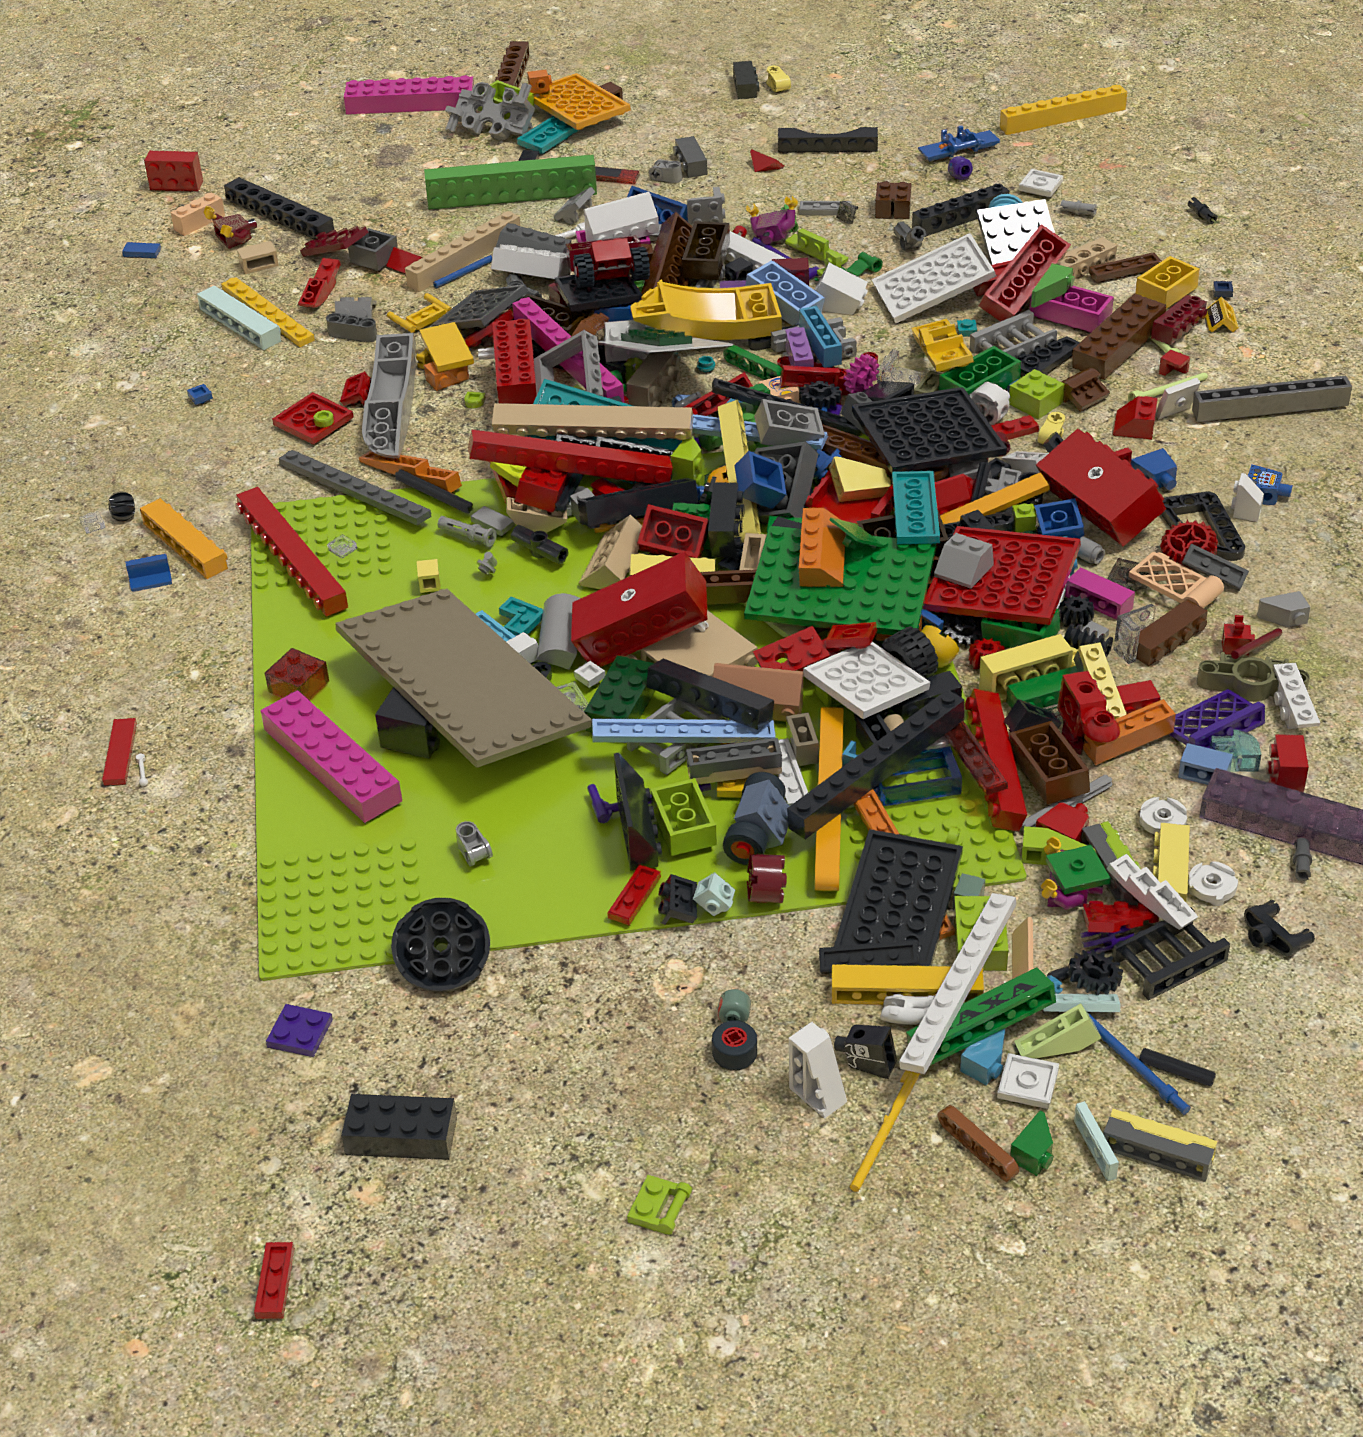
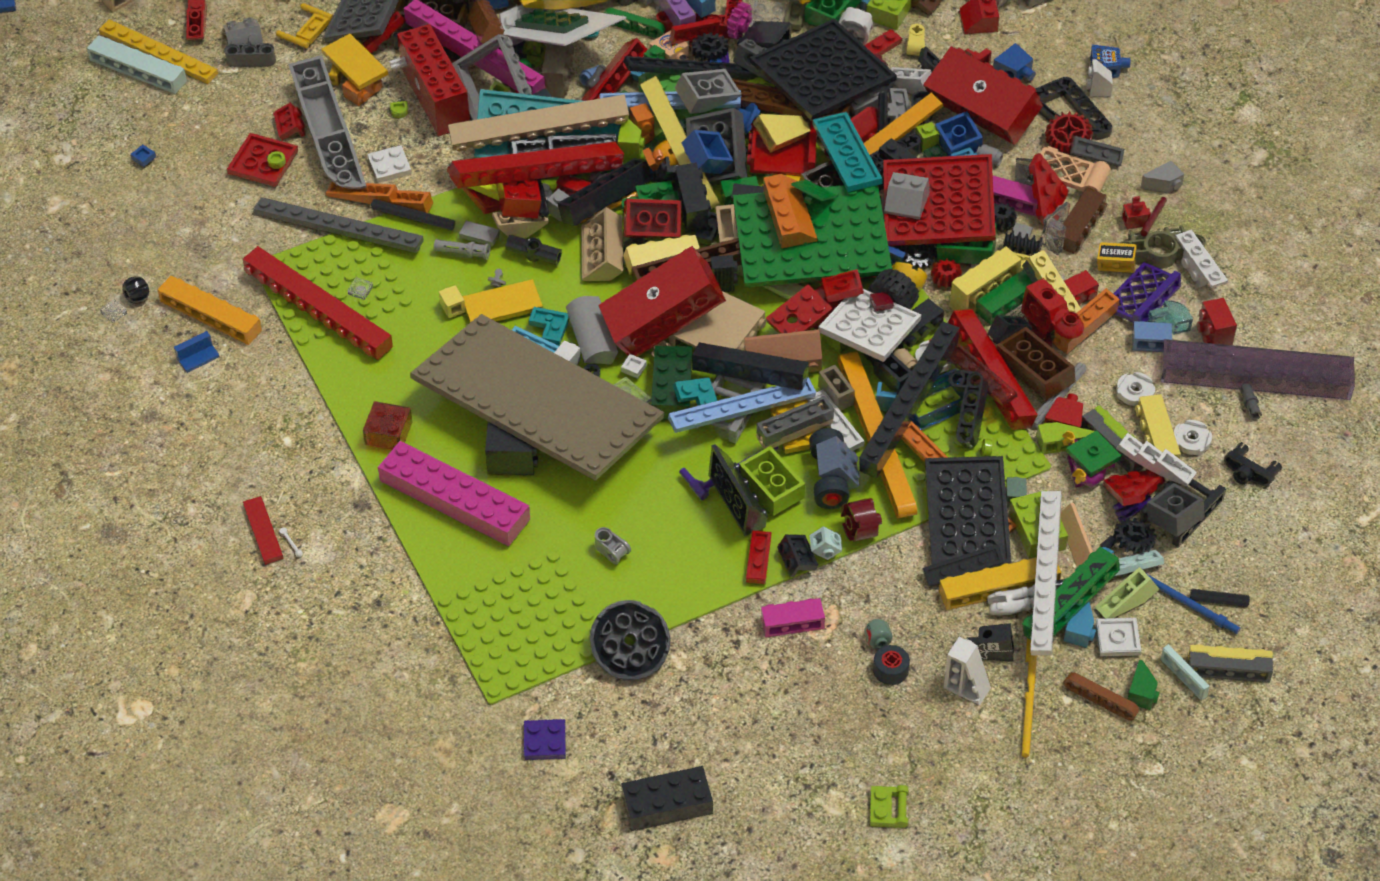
camera: 20 degrees left, 10 degrees up
none -> white plate [367,145,412,183]
none -> yellow tile [462,279,543,323]
none -> orange brick [630,103,655,144]
none -> orange tile [643,148,664,171]
none -> teal plate [673,378,717,406]
none -> black brick [710,255,738,292]
none -> dark pink brick [761,598,825,638]
none -> dark red tile [869,292,894,311]
none -> black beam [949,370,988,449]
none -> red plate [1029,153,1069,229]
none -> yellow panel [1097,242,1137,273]
none -> dark grey brick [1147,483,1204,537]

